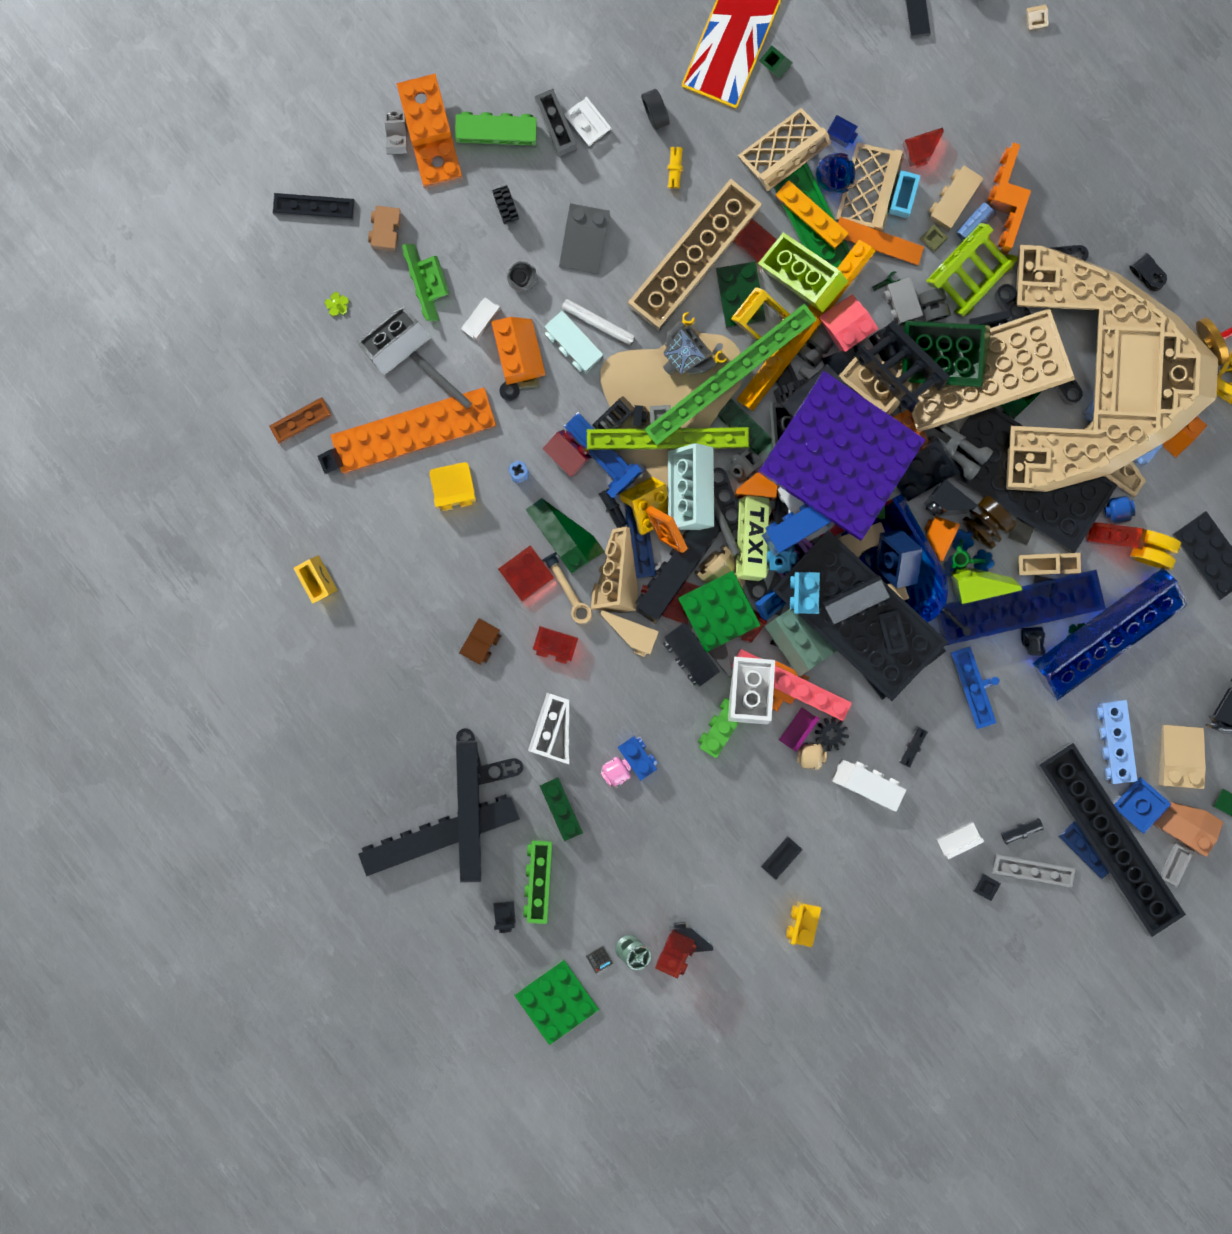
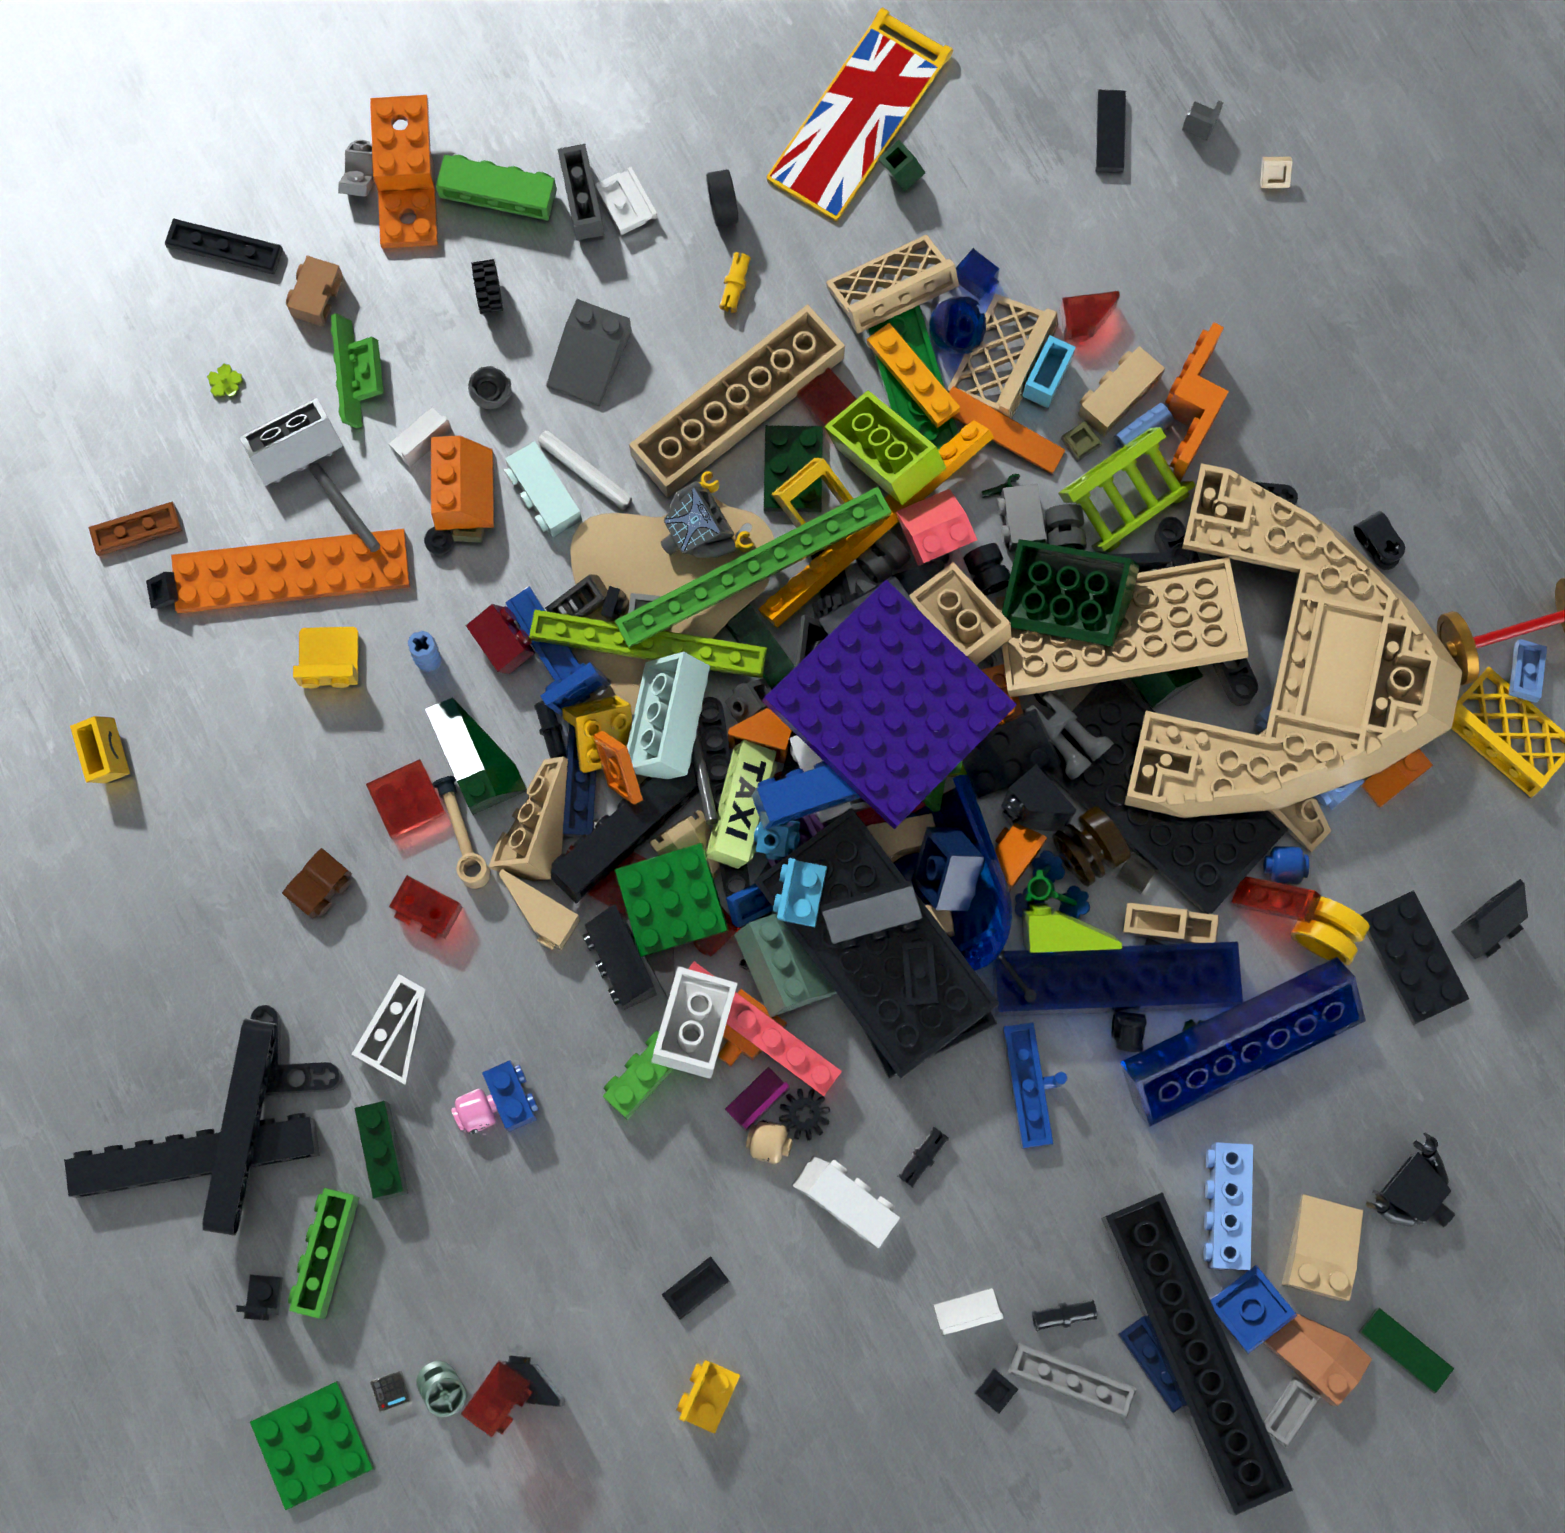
camera: 10 degrees right, 10 degrees down
black fence [855,321,950,413] -> none

